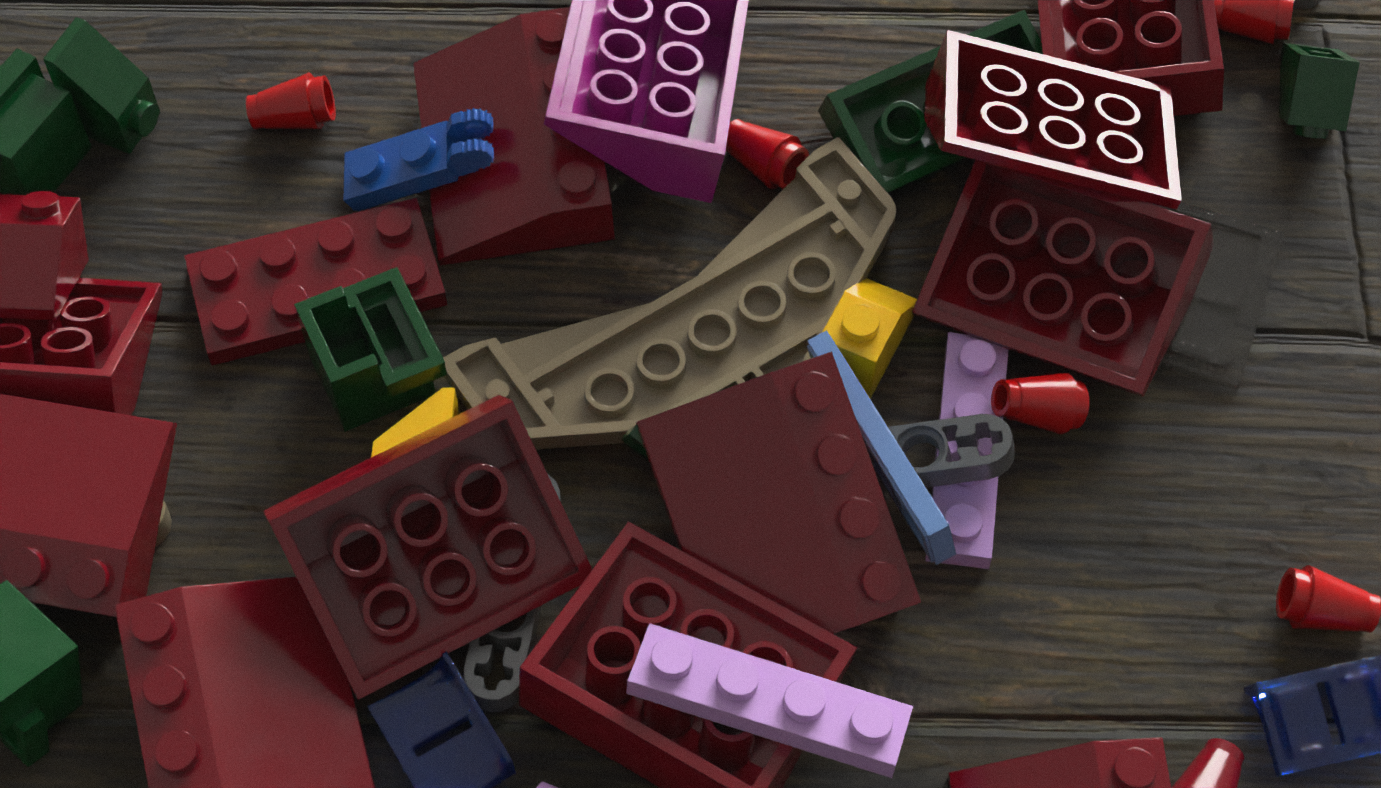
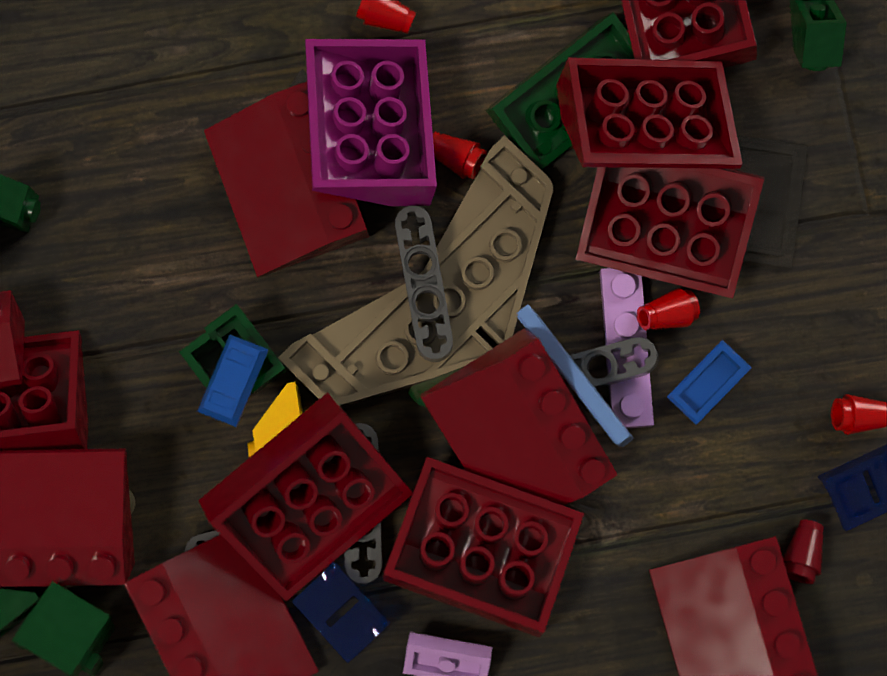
camera: 10 degrees left, 20 degrees up
dark red plate [184,197,447,366] -> none
red cone [246,72,336,130] -> none
blue hinge [343,108,494,211] -> none
lavender plate [626,623,913,778] -> none
yellow slope [822,278,917,399] -> none
none -> blue tile [197,335,269,427]
none -> dark grey beam [395,206,453,362]
none -> blue tile [667,340,752,425]

